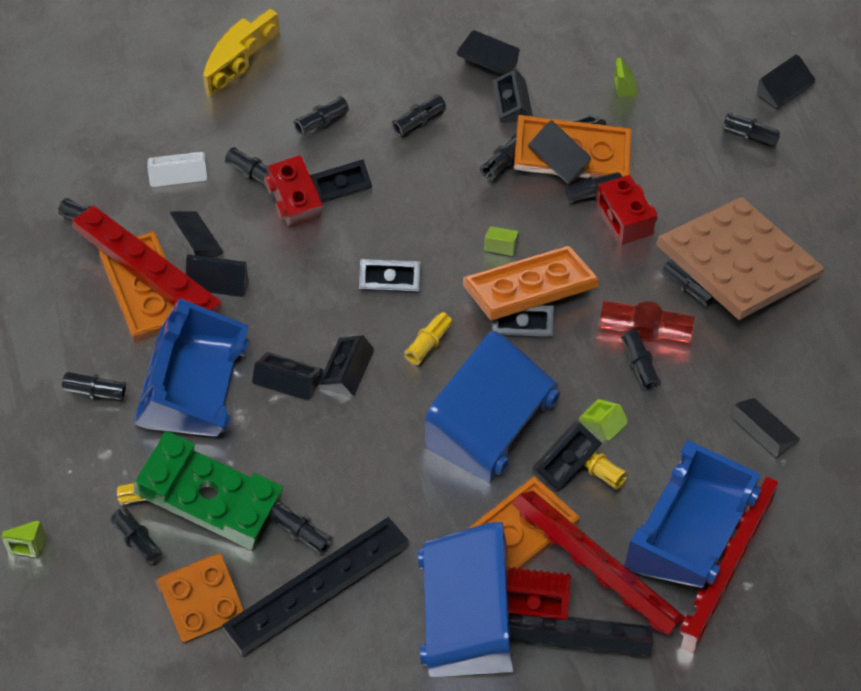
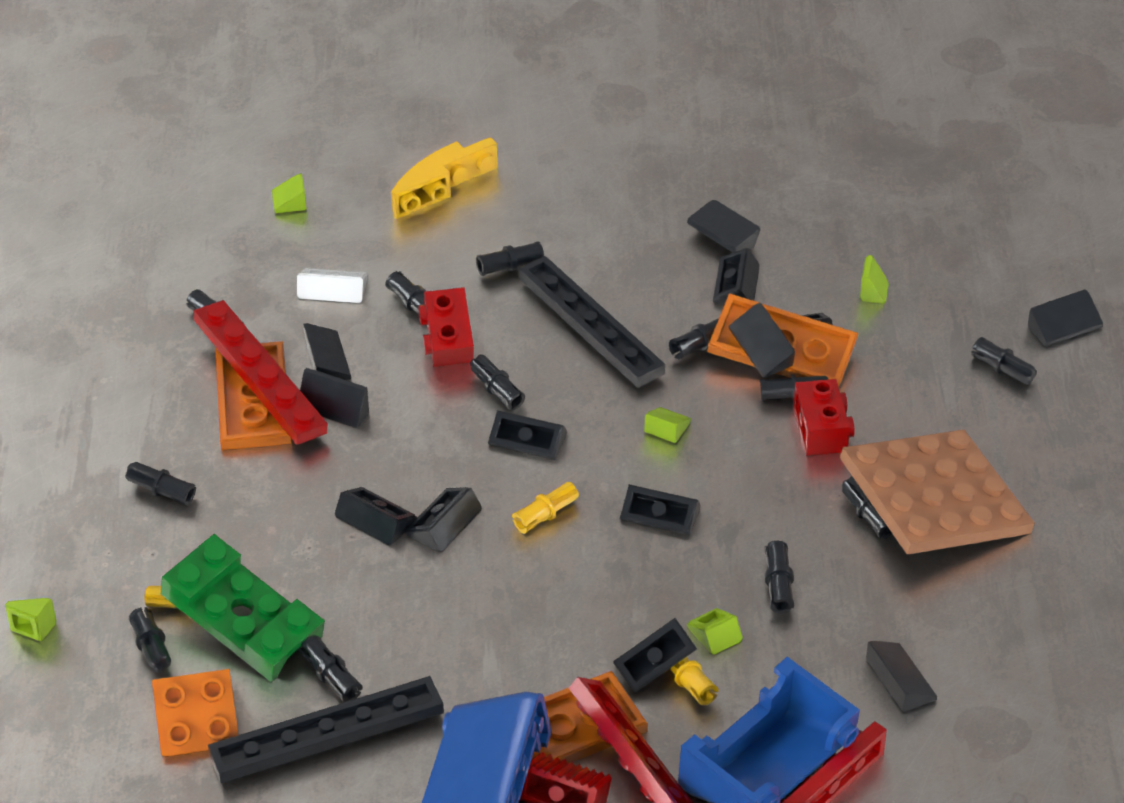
camera: 15 degrees right, 10 degrees down
blue windscreen [134,298,249,437] -> none
black slope [310,159,372,202] -> none
black pin [391,94,446,136] -> none
blue windscreen [425,330,560,484] -> none
orange tile [463,246,599,321] -> none
clear red piece [599,300,695,343] -> none
none -> lime slope [272,173,307,213]
none -> black axle [470,354,525,411]
none -> black plate [519,256,665,388]

